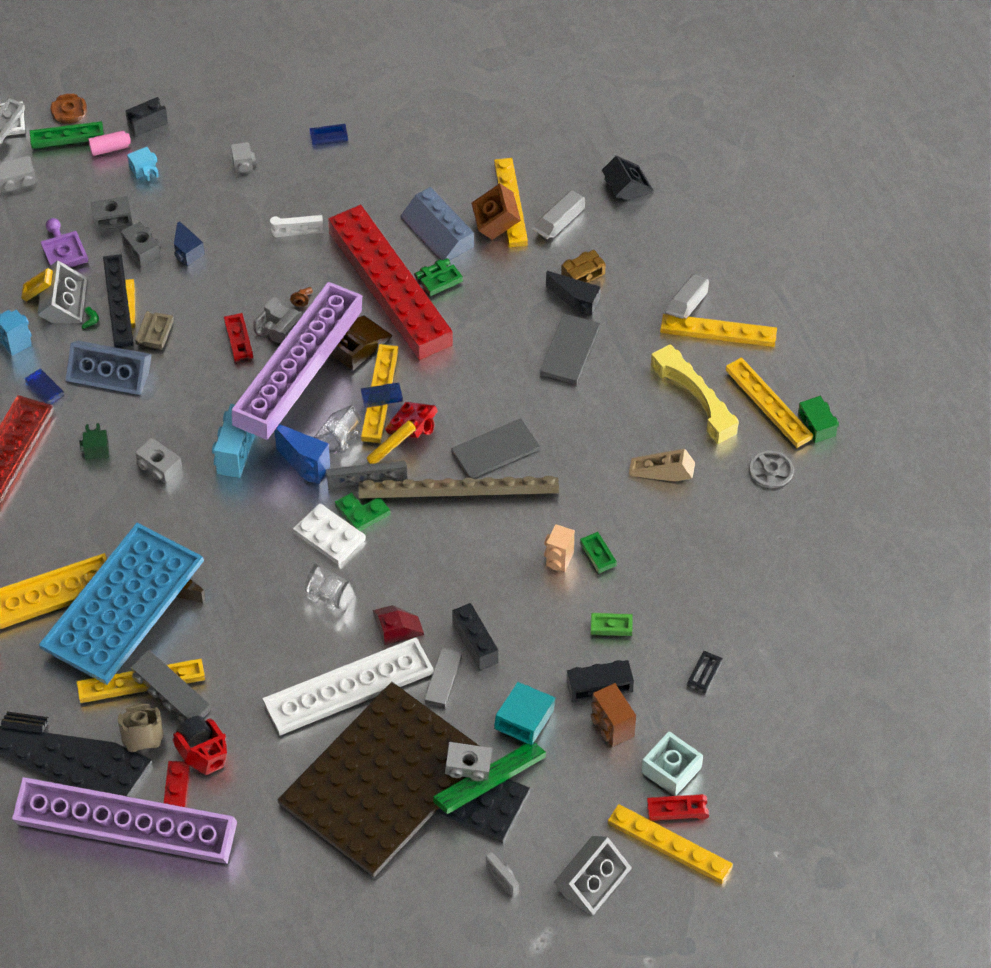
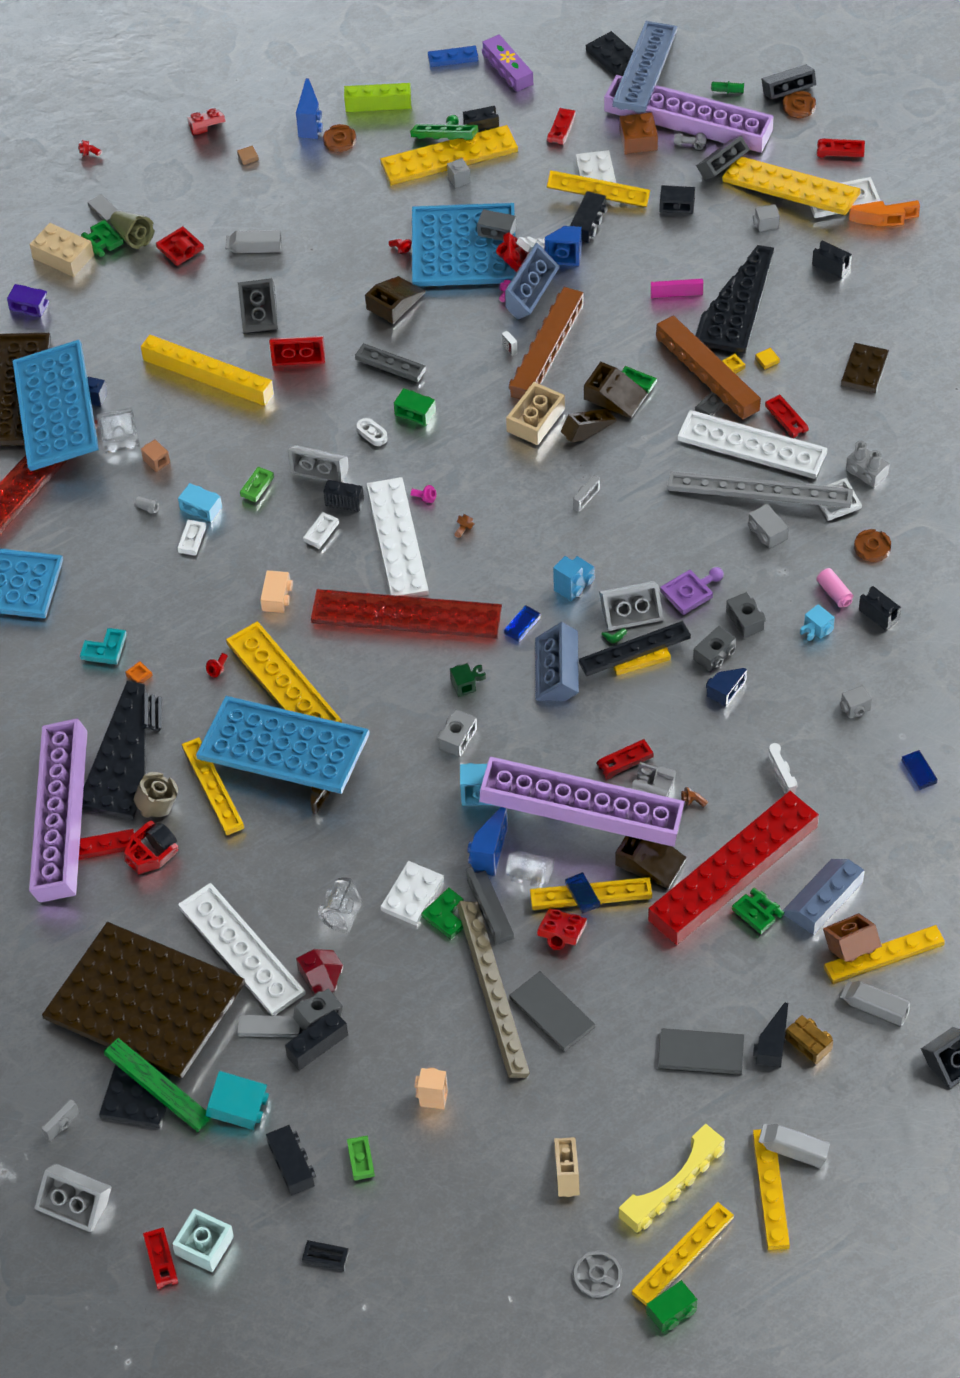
camera: 80 degrees right, 0 degrees up
yellow tile [21,268,53,302] -> none
green plate [29,121,104,149] -> none
dark grey brick [131,650,211,723] -> none
dark tan plate [135,311,174,350] -> none
yellow axle [366,421,416,464] -> none
light grey brick [445,742,492,781] -> none
green plate [580,532,617,574] -> none
dark orange brick [590,683,636,747] -> none
yellow plate [608,804,733,884] -> none
none -> dark grey brick [293,988,343,1031]

